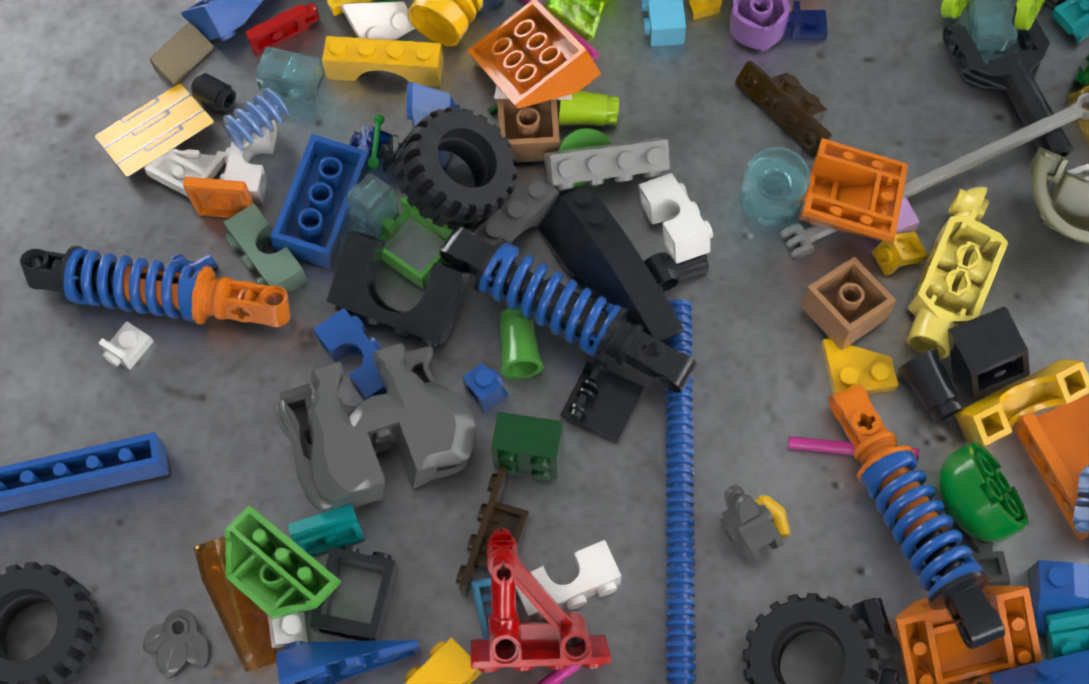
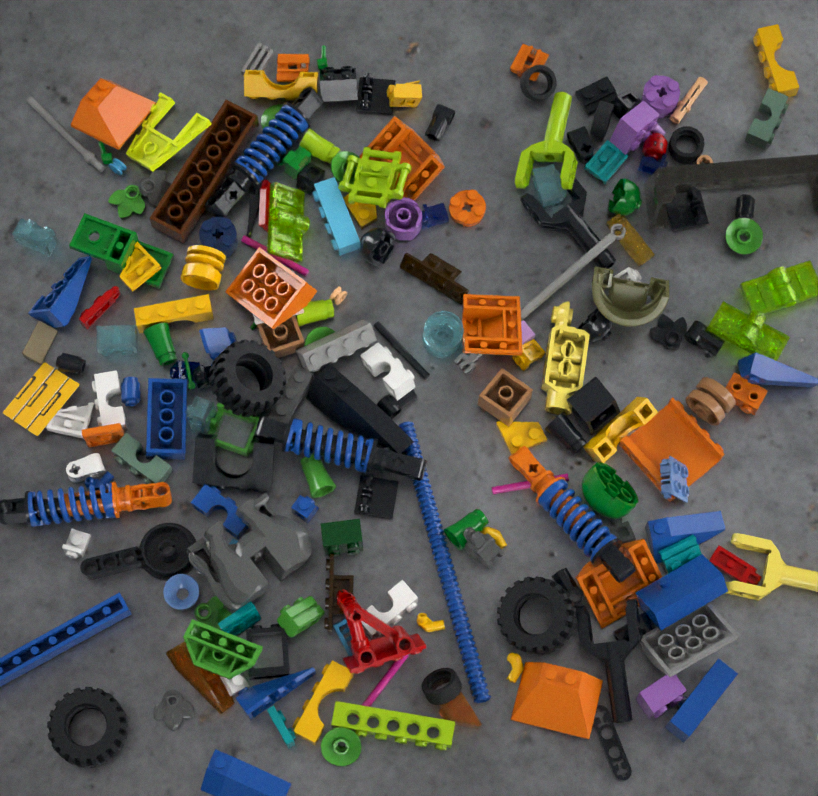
camera: 20 degrees left, 5 degrees up
medium blue piece [222,88,290,151] -> none
white wing [340,2,415,40] -> none
none -> white piece [66,453,106,483]
none -> black beam [80,523,196,581]
none -> blue brick [121,377,141,406]
none -> green plant [143,323,178,367]
none -> medium blue piece [163,574,200,610]
none -> bright green plate [194,596,231,630]
none -> bright green brick [277,596,325,638]
none -> light nougat bush [329,286,347,305]
none -> black cylinder [360,228,396,266]
none -> black bar [374,321,430,380]
none -> yellow arm [416,613,445,632]
none -> green plant [444,509,489,551]
none -> orange plate [449,189,486,227]
none -> black cylinder [577,308,613,342]

